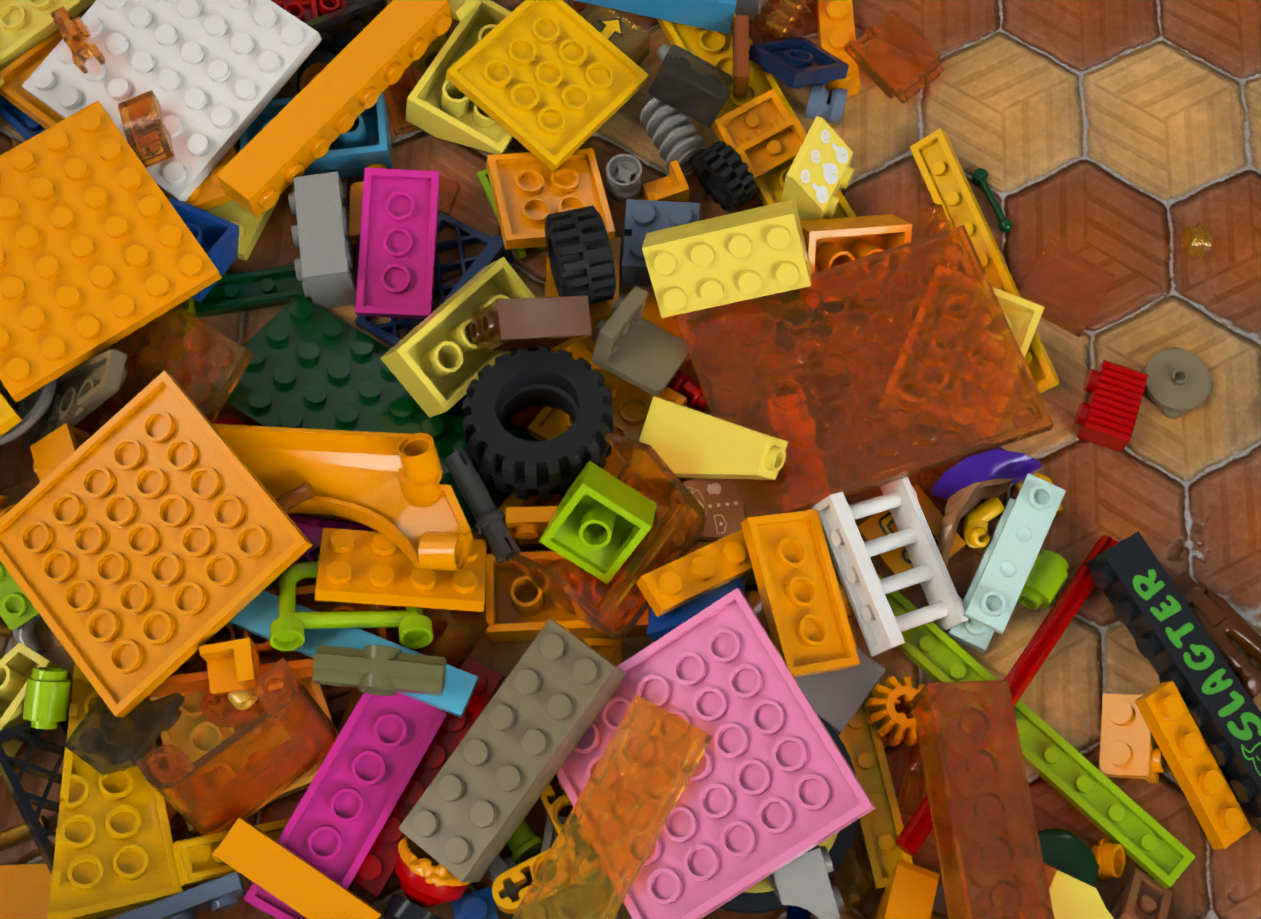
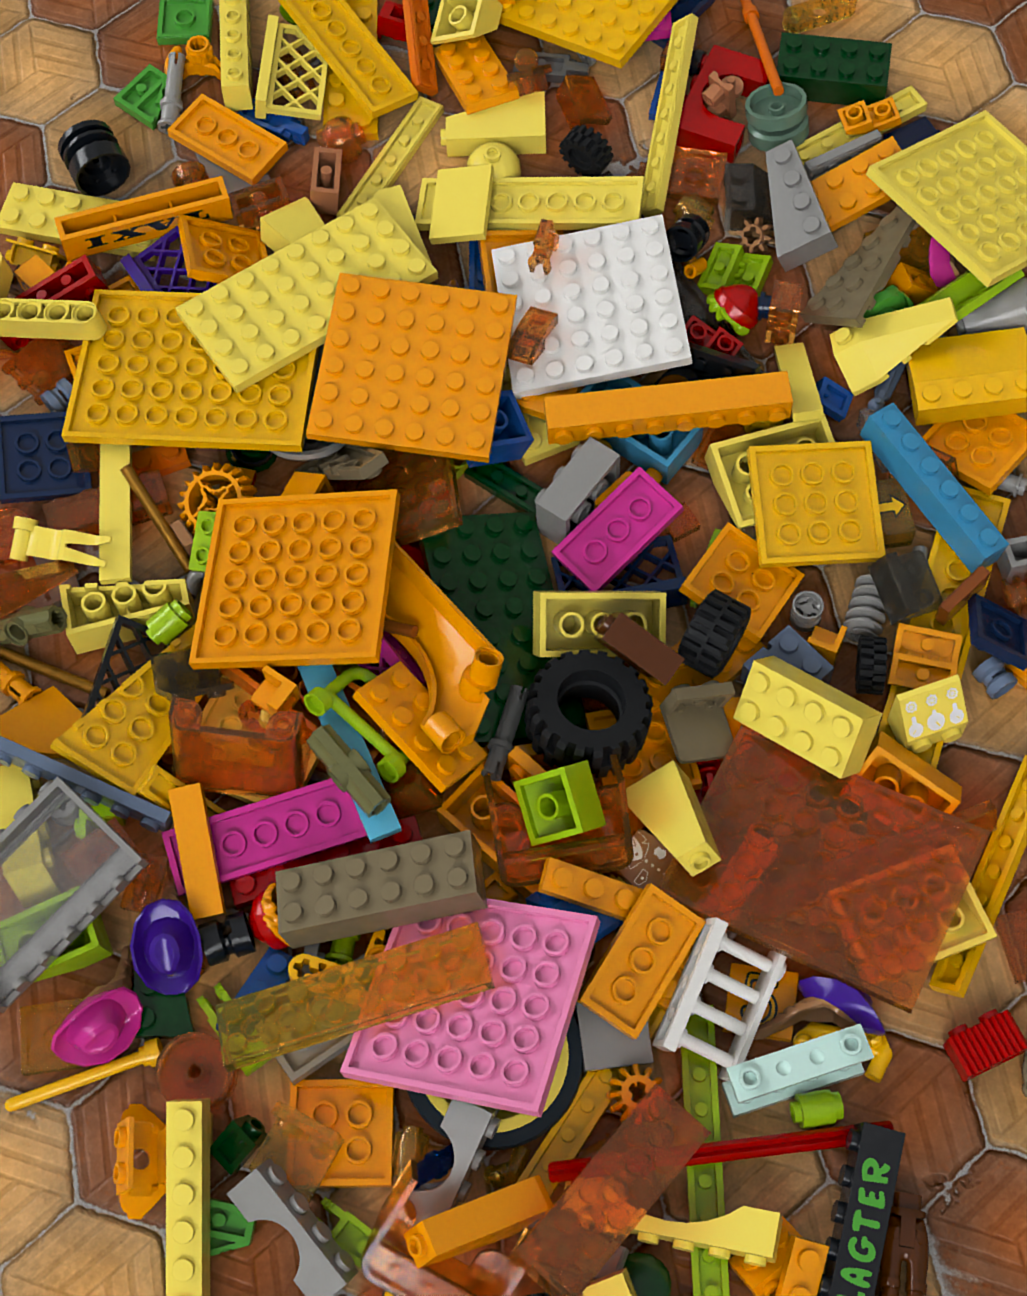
camera: 50 degrees right, 5 degrees down
none -> light yellow arch [559,1177,783,1267]

